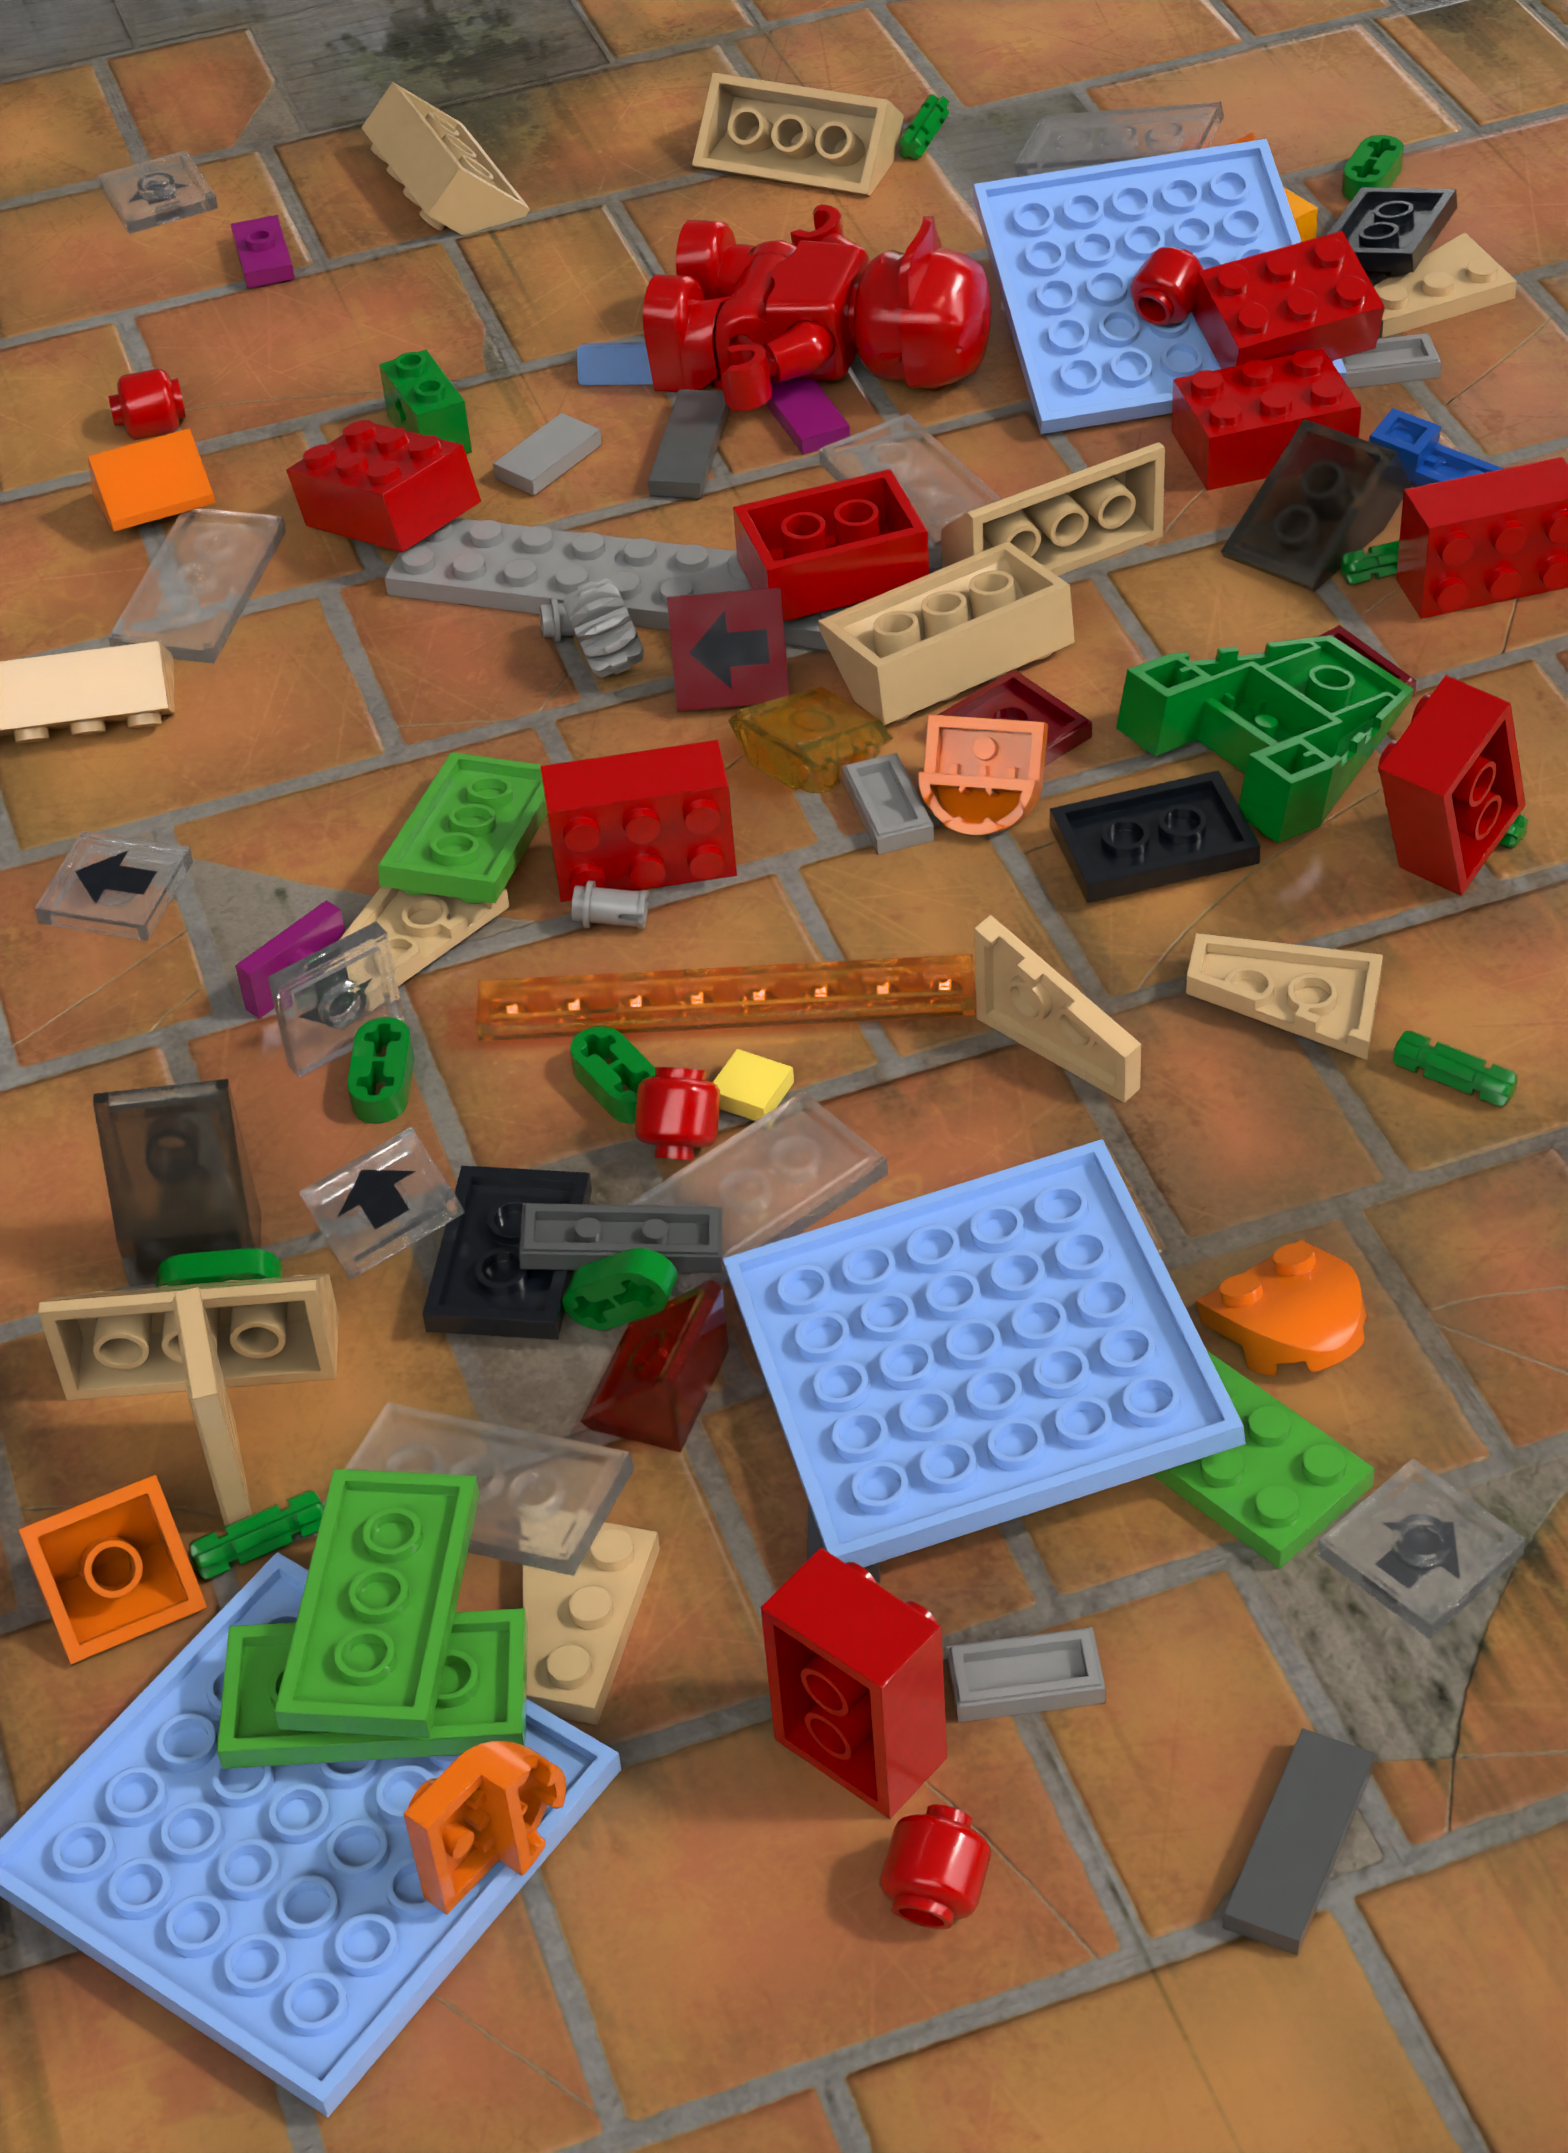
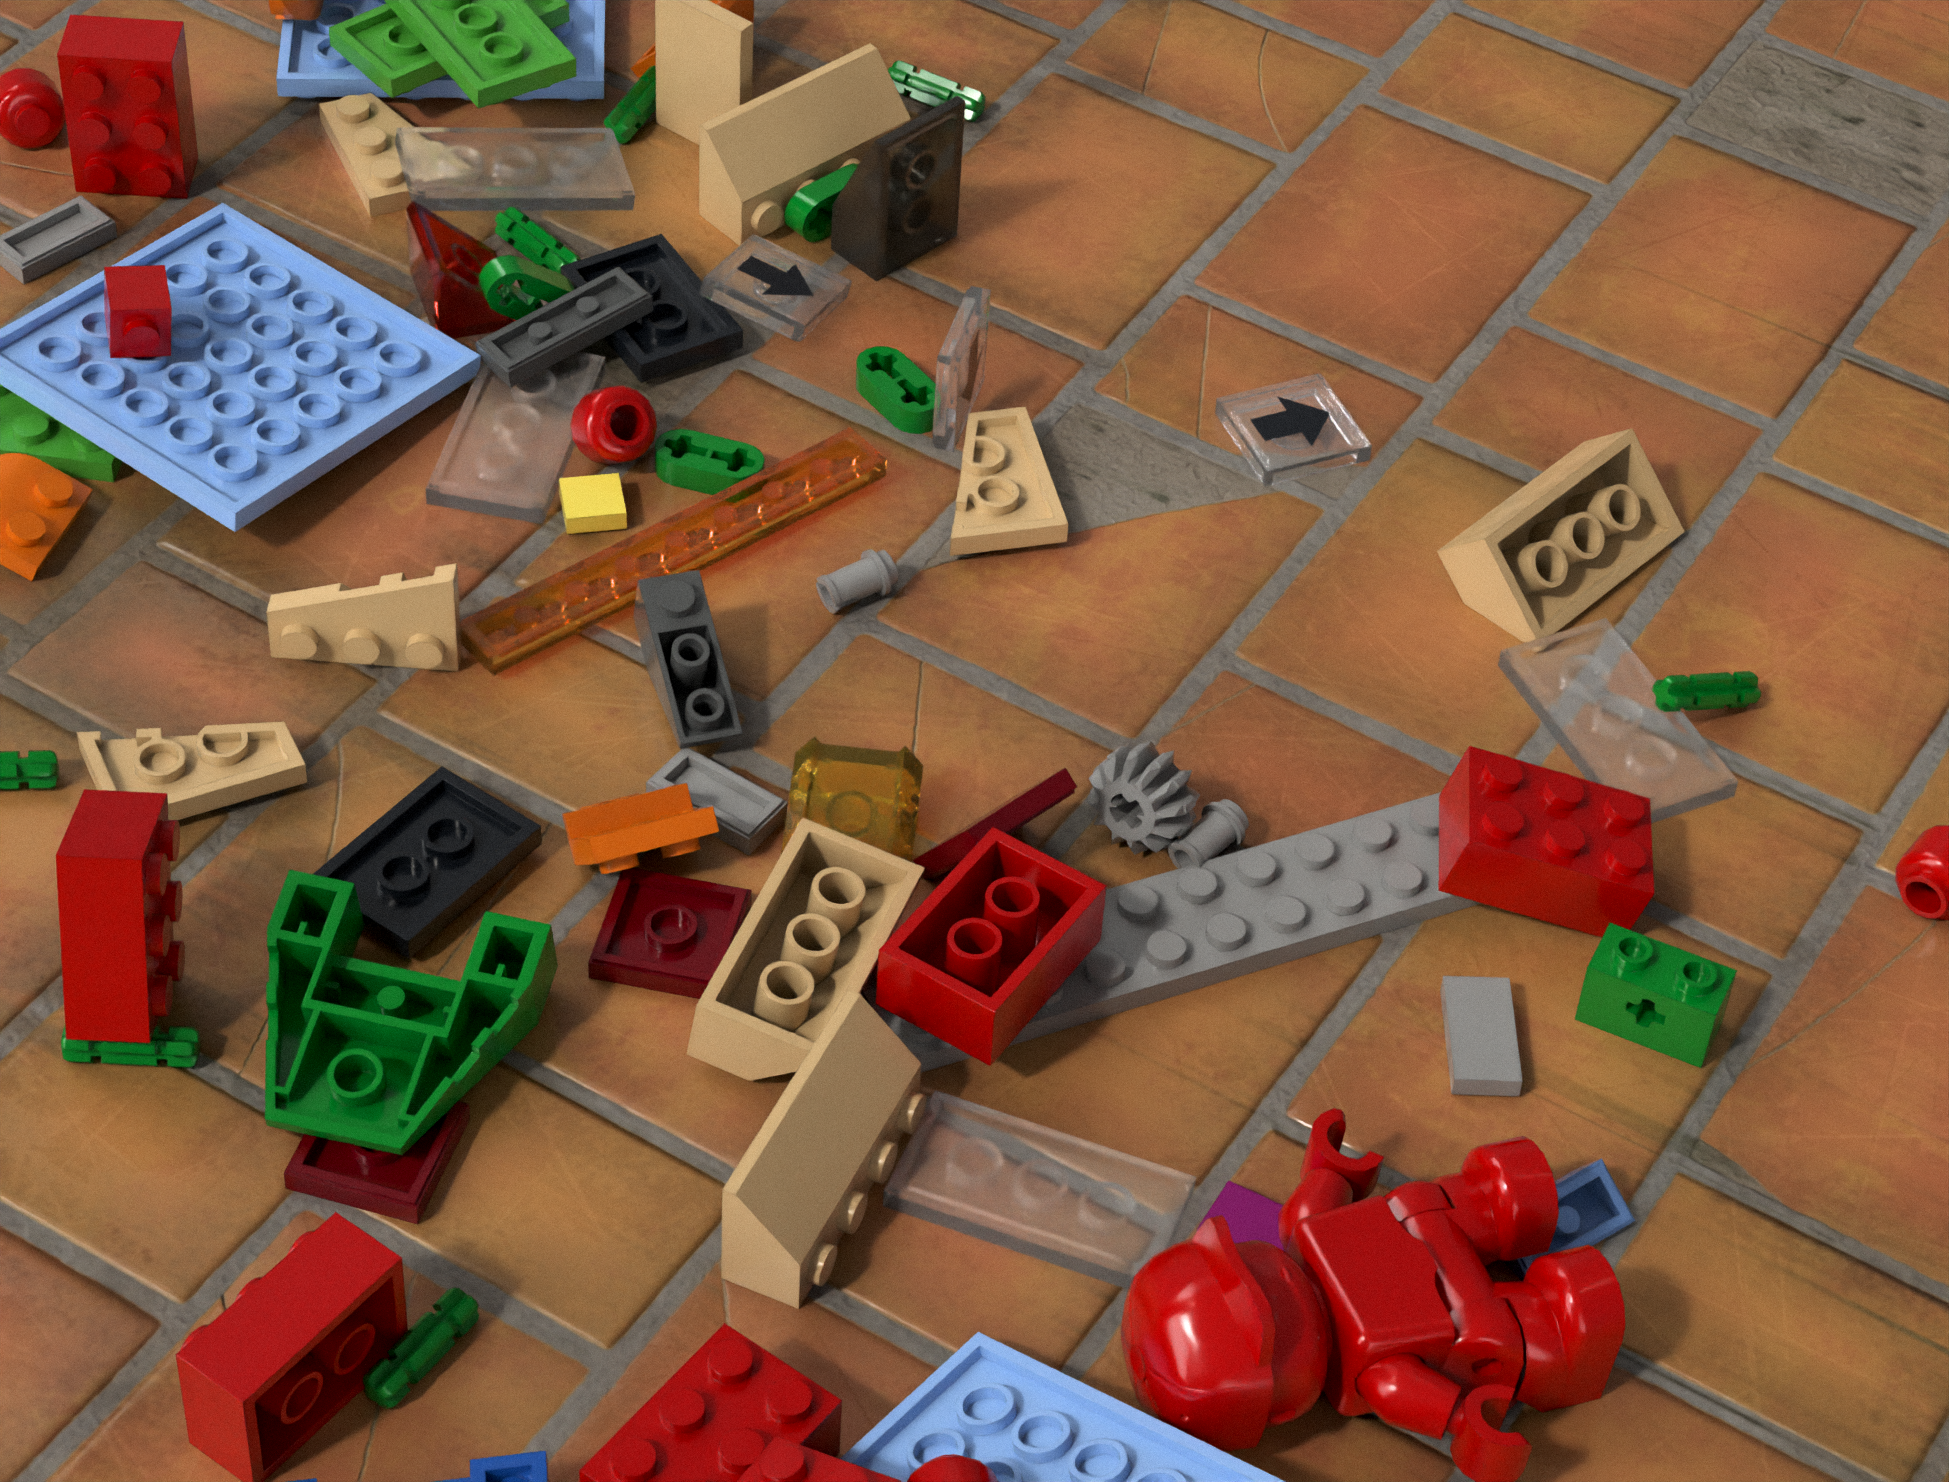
camera: 135 degrees right, 0 degrees up
orange slope [88,428,216,532] -> none
magenta plate [235,900,345,1019] -> none
bright green plate [378,752,547,904] -> none
red brick [540,740,737,902] -> none
dark grey tile [648,389,730,499] -> none
clear smoke slope [1221,419,1411,592] -> none
none -> red brick [104,265,172,358]
none -> green axle [494,207,581,274]
none -> dark grey slope [633,570,743,749]
none -> green axle [1652,671,1762,712]

